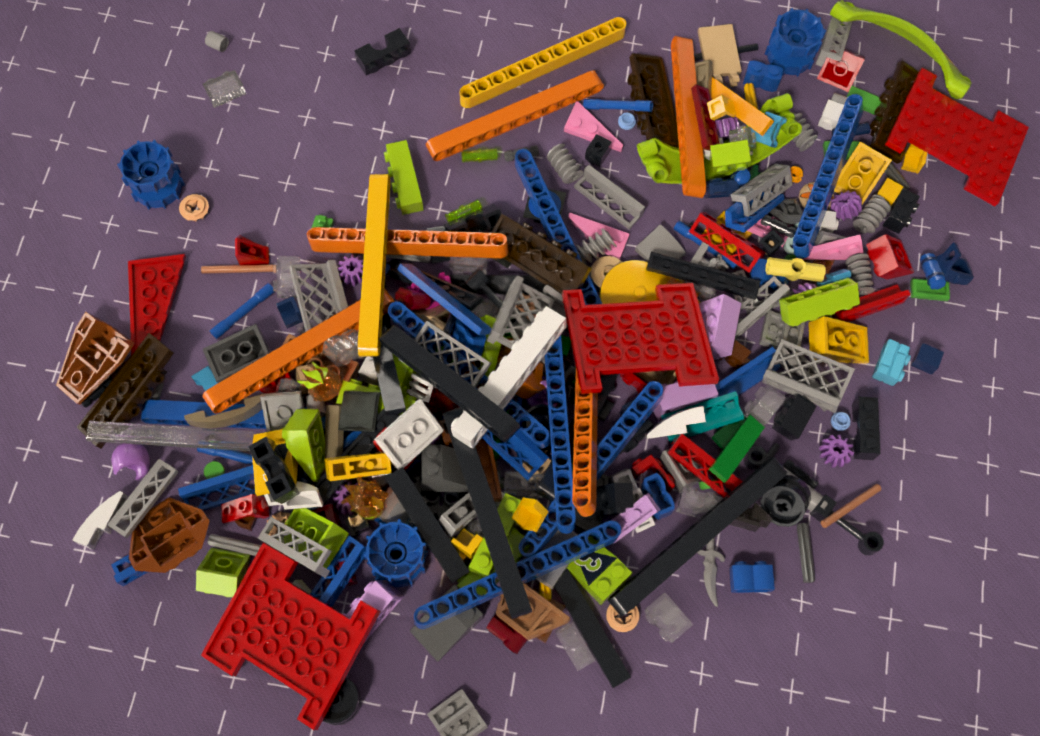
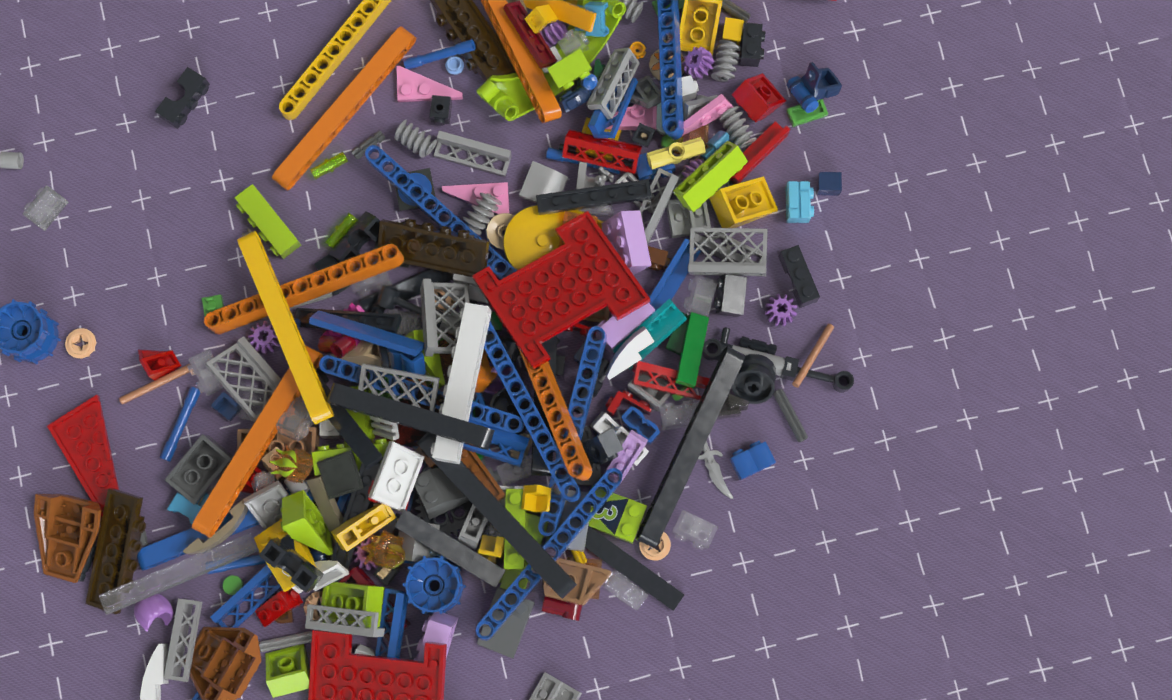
camera: 20 degrees left, 10 degrees up
black axle [761,215,797,238] -> none
light blue plate [830,412,851,431] -> none

